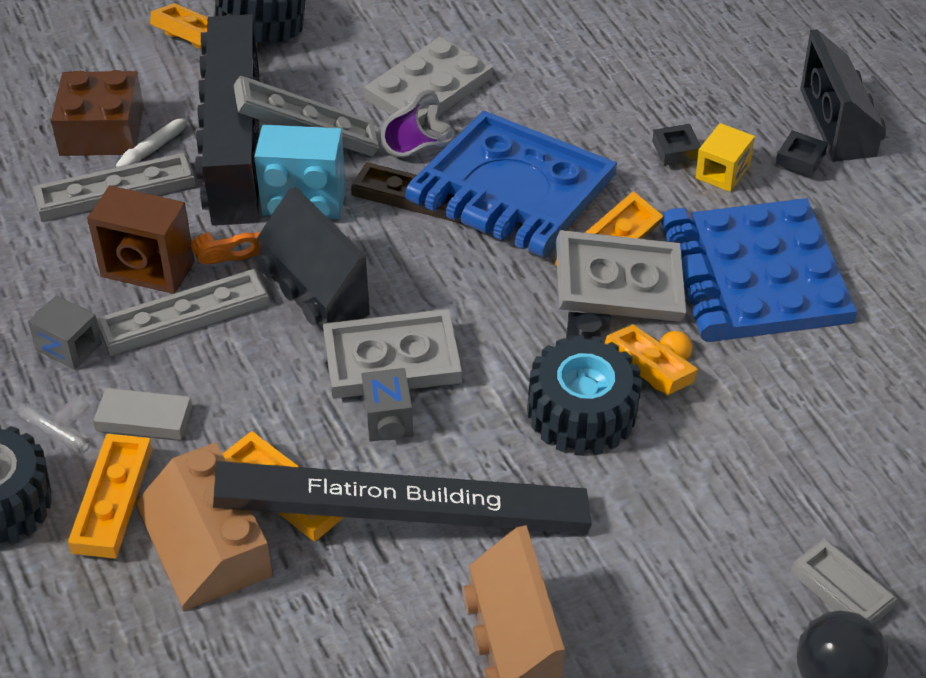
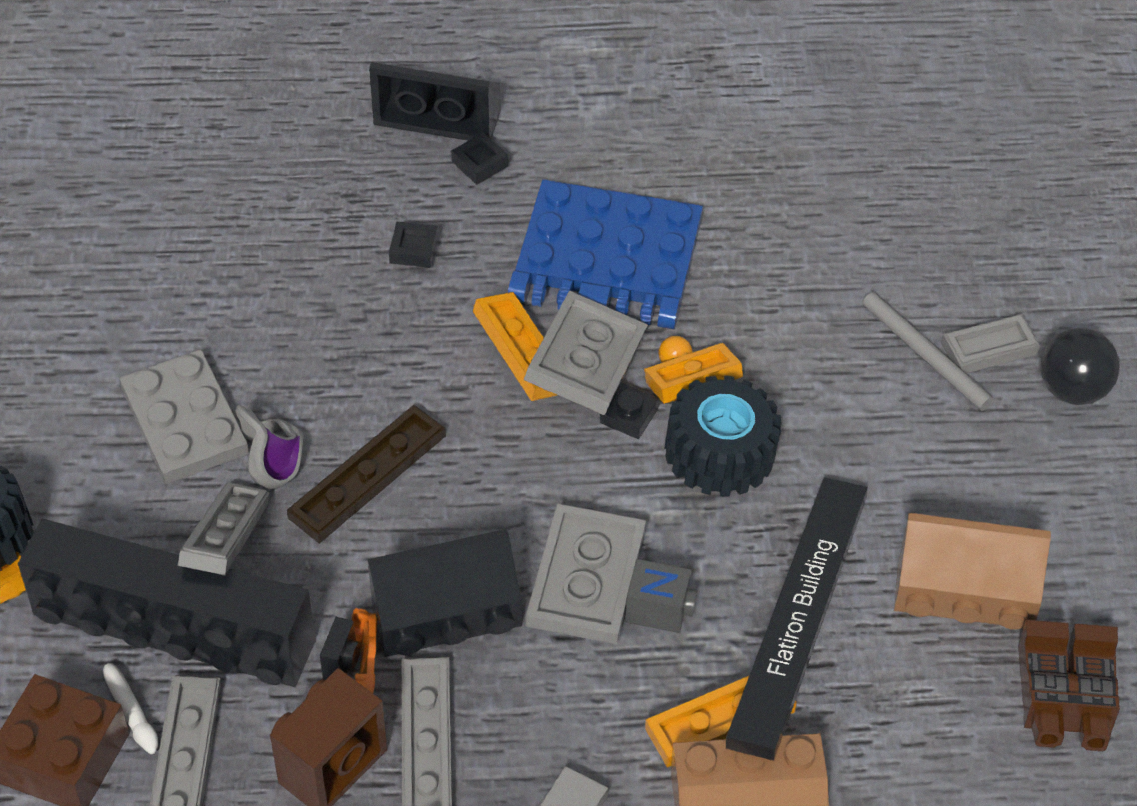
camera: 70 degrees left, 5 degrees up
medium azure brick [254,125,346,220] -> none
blue hinge [405,110,617,258] -> none
yellow brick [695,123,755,192] -> none
none -> black plate [320,616,361,680]
none -> light grey bar [862,292,993,411]

